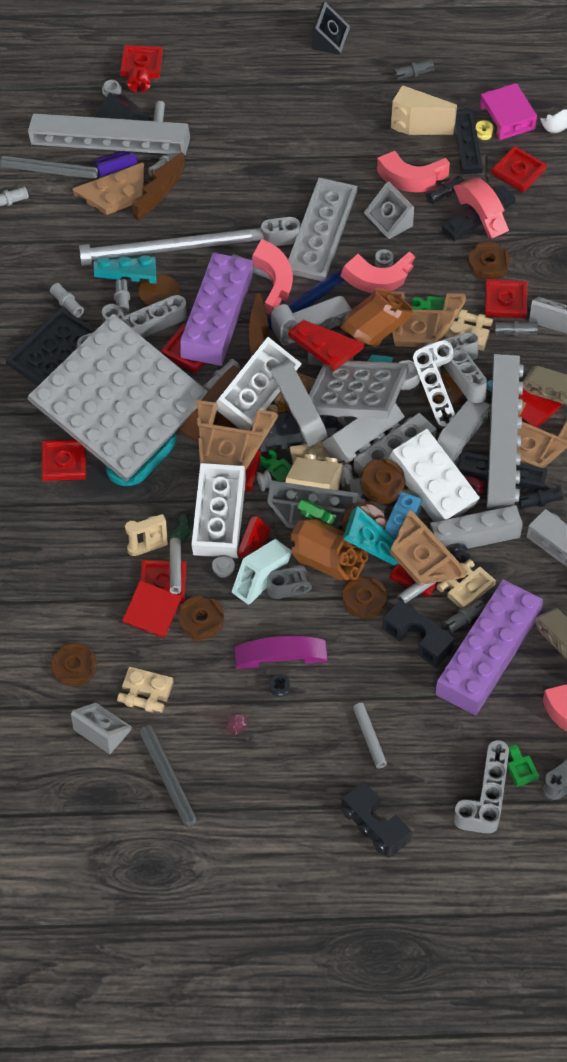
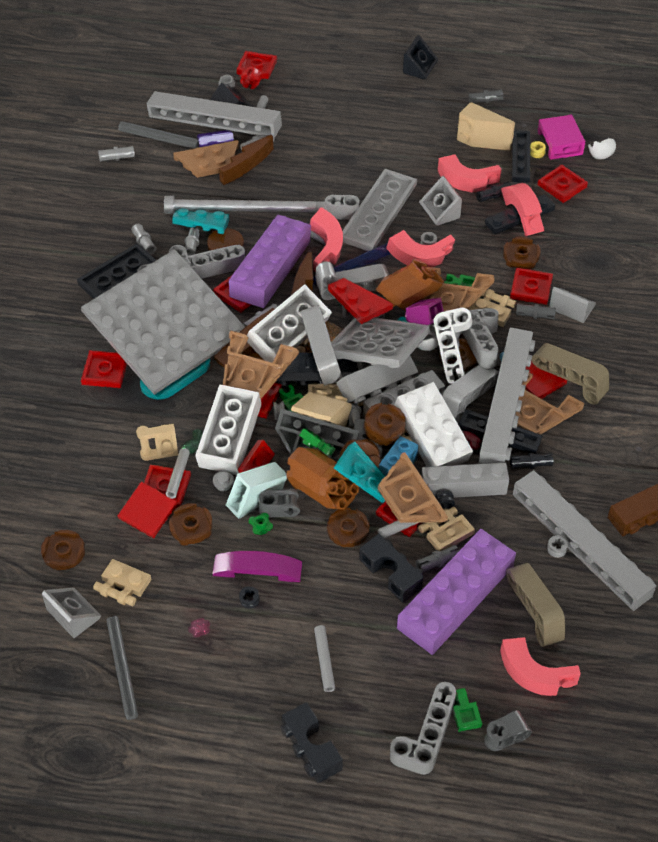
camera: 10 degrees right, 5 degrees down
none -> green plate [249,513,273,535]
none -> magenta brick [405,297,444,325]

